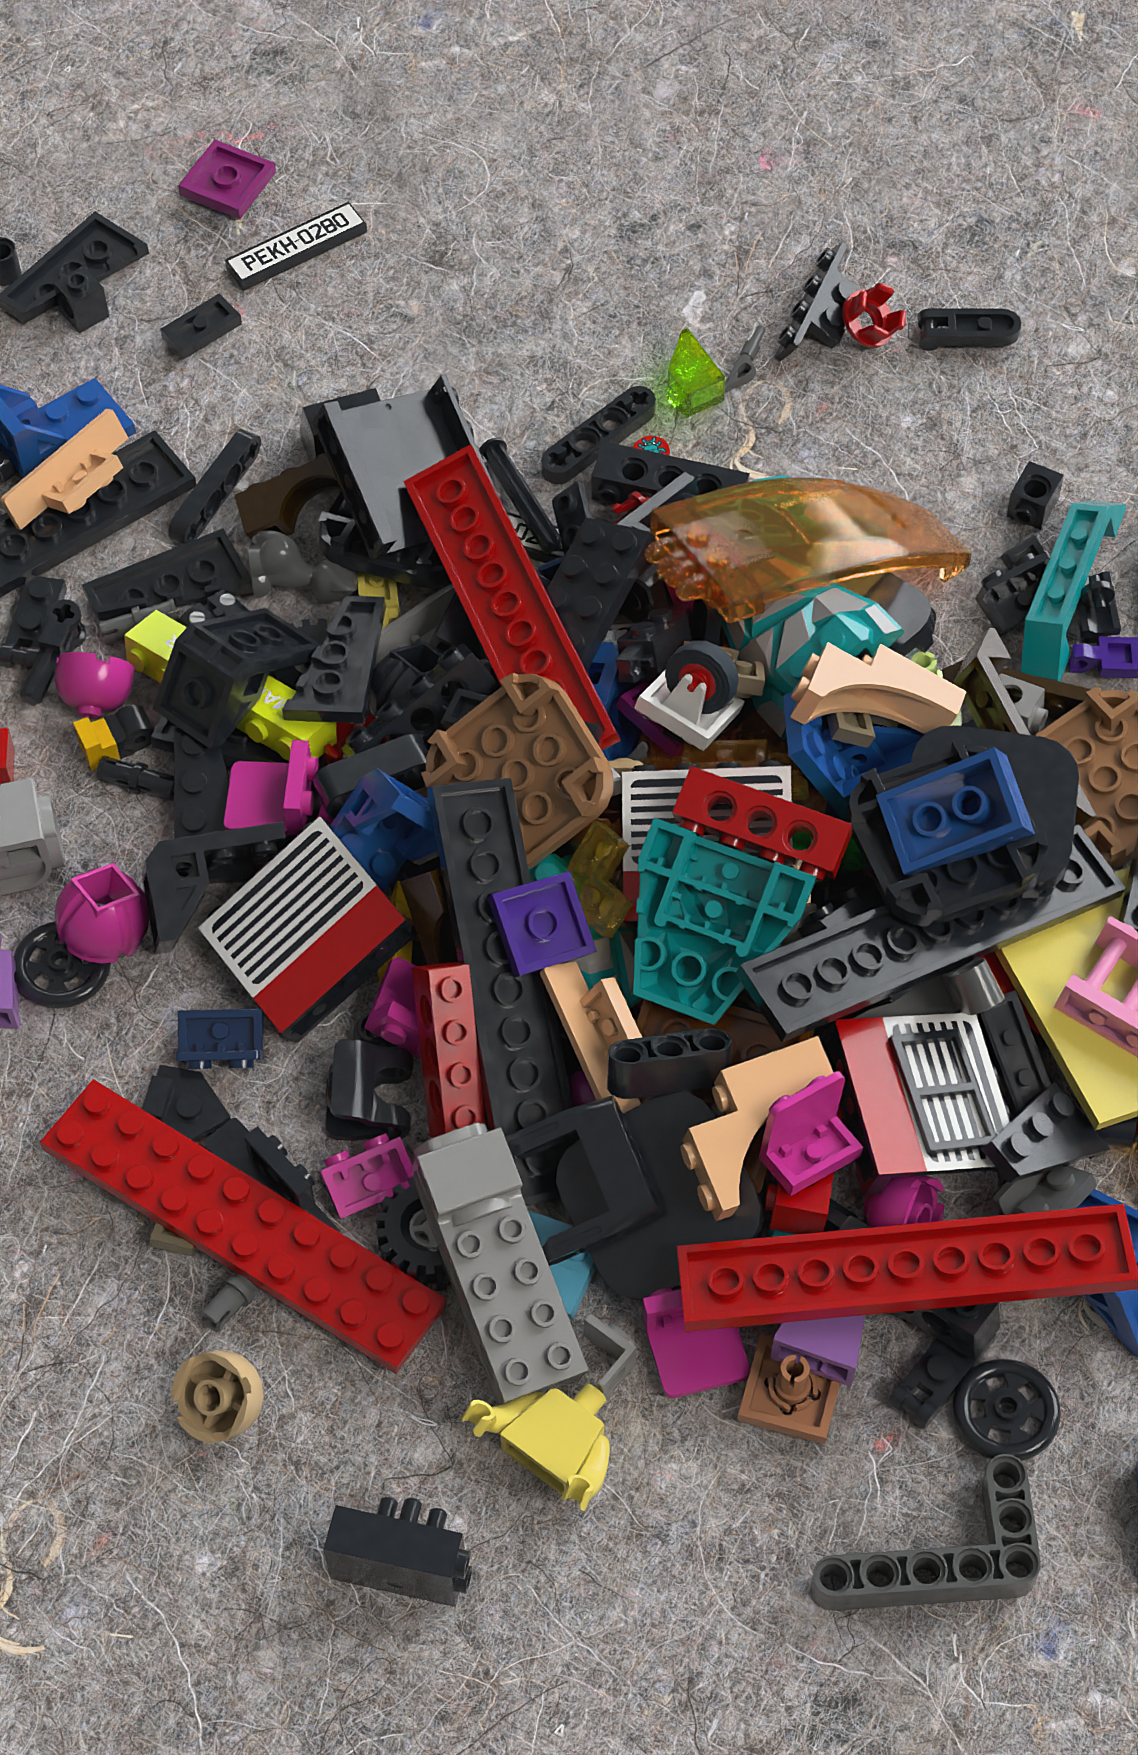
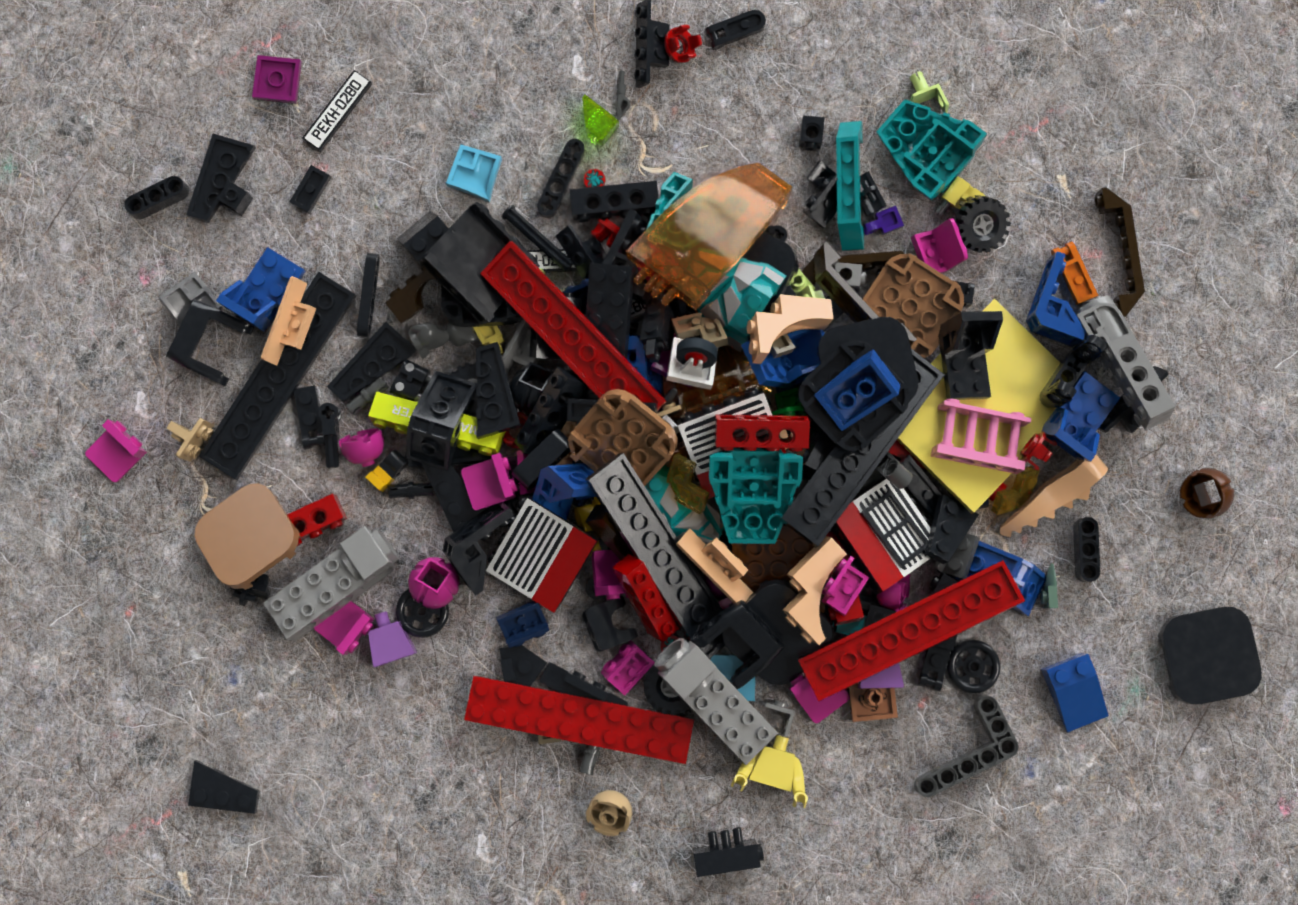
camera: 20 degrees left, 25 degrees up
dark purple tile [487,871,597,978] -> none
black beam [606,1028,732,1099] -> none
none -> medium azure plate [446,144,502,202]

